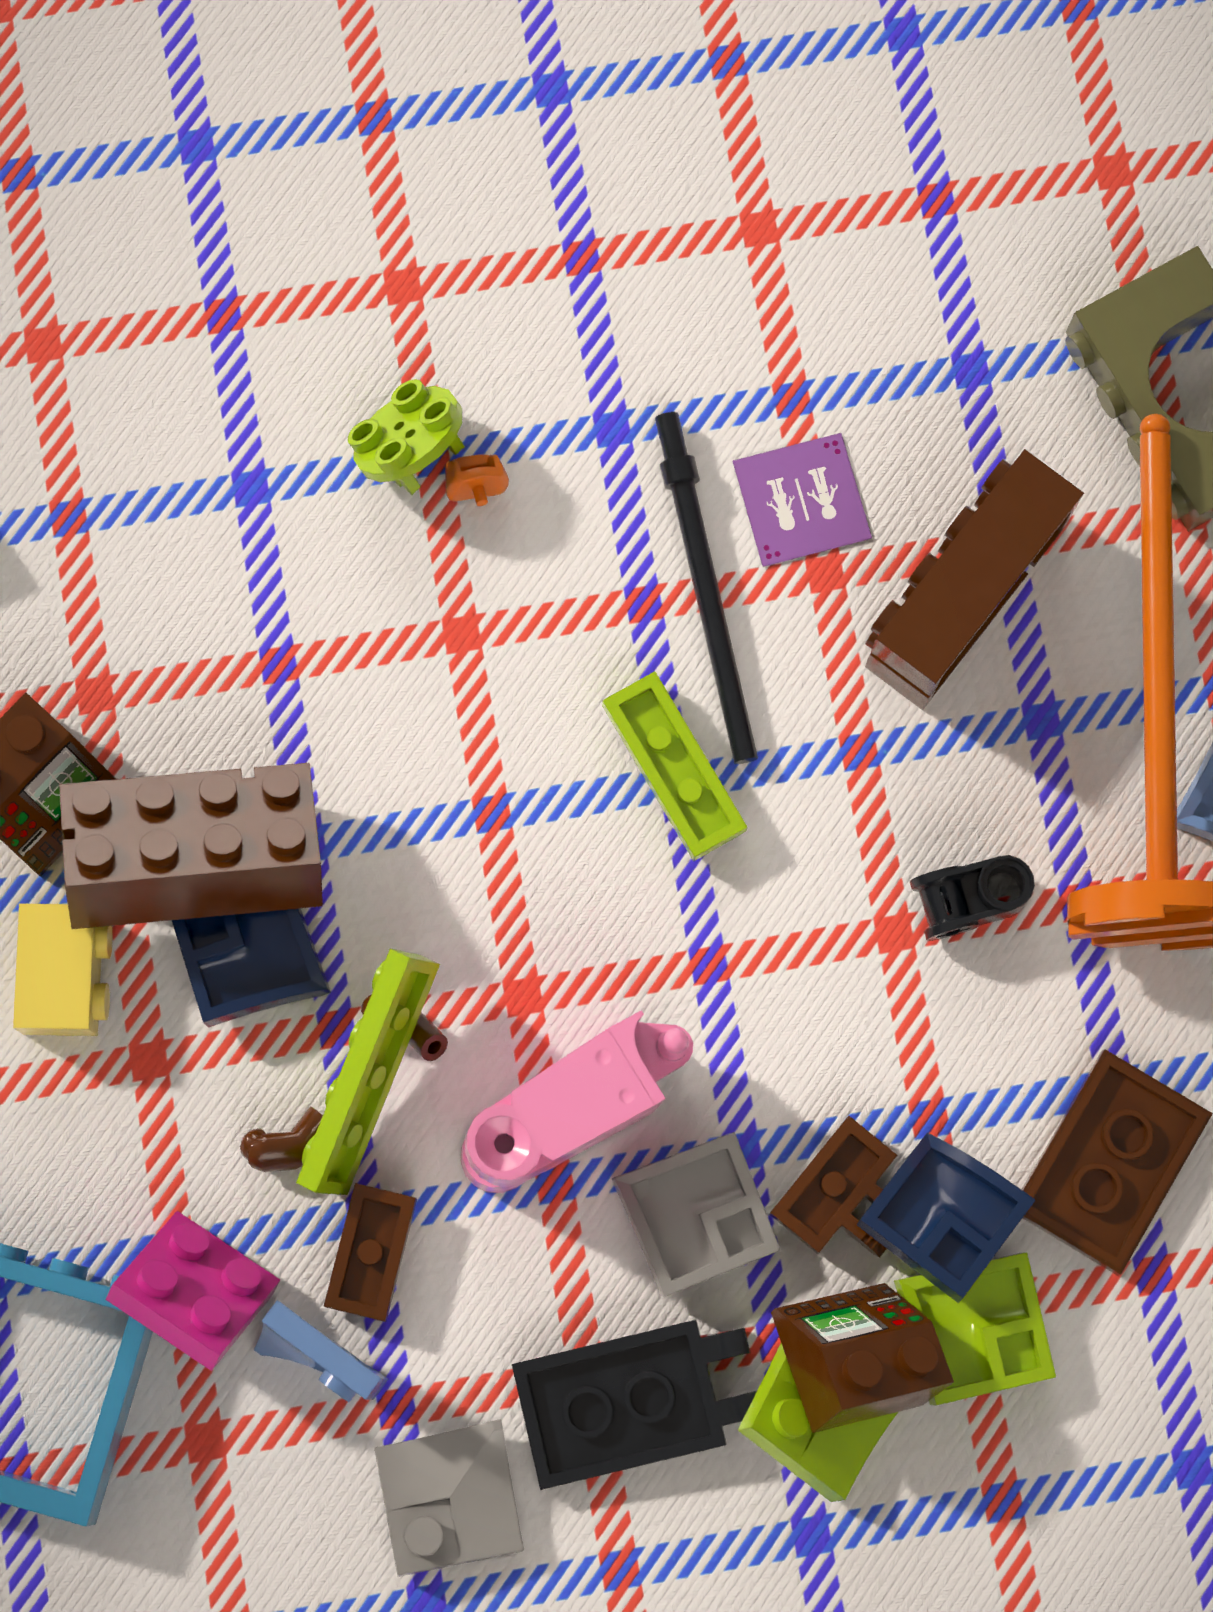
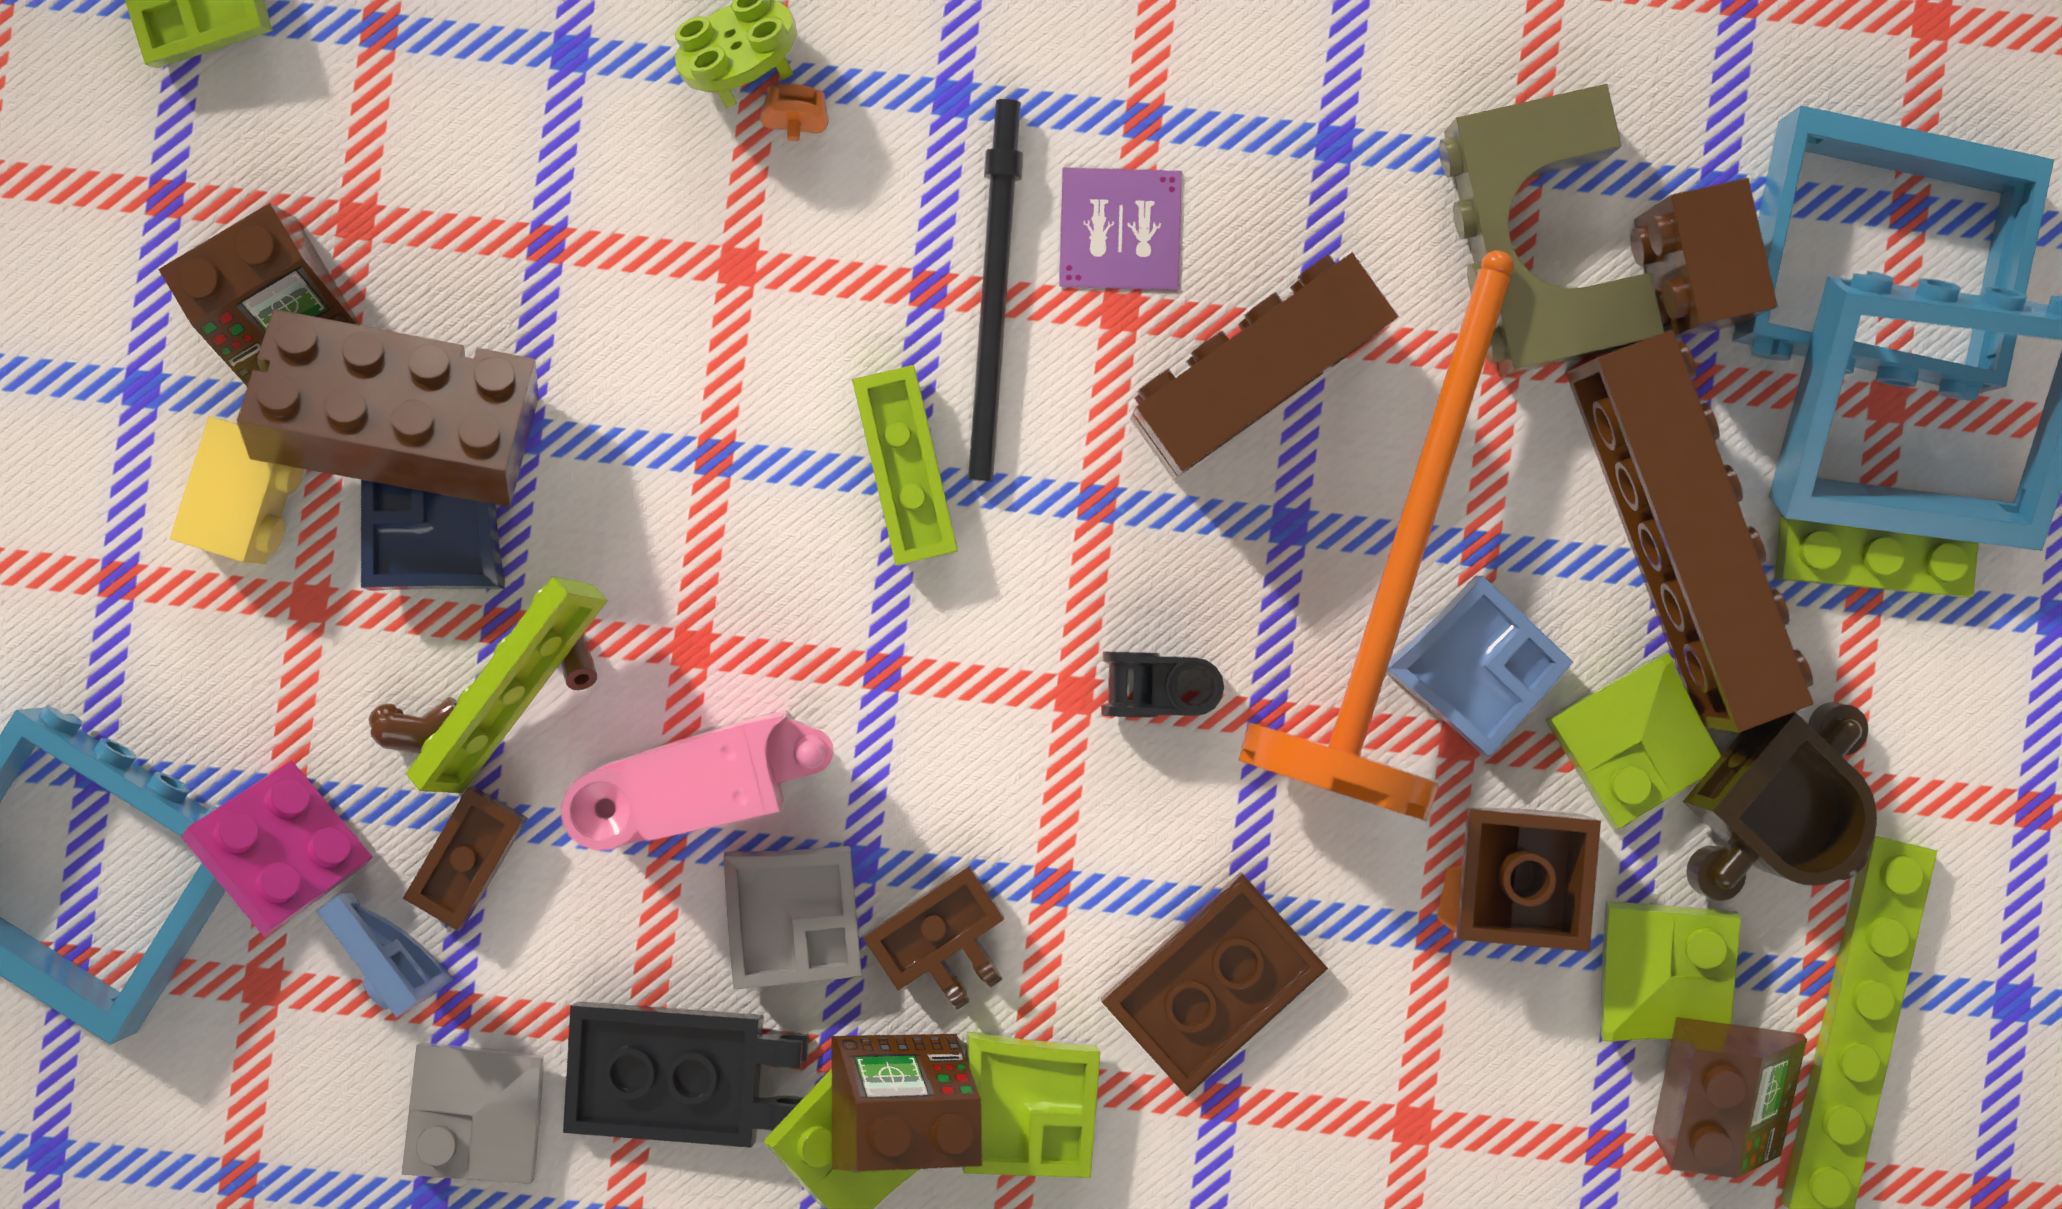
camera: 20 degrees right, 10 degrees up
dark blue plate [857,1133,1035,1303] -> none

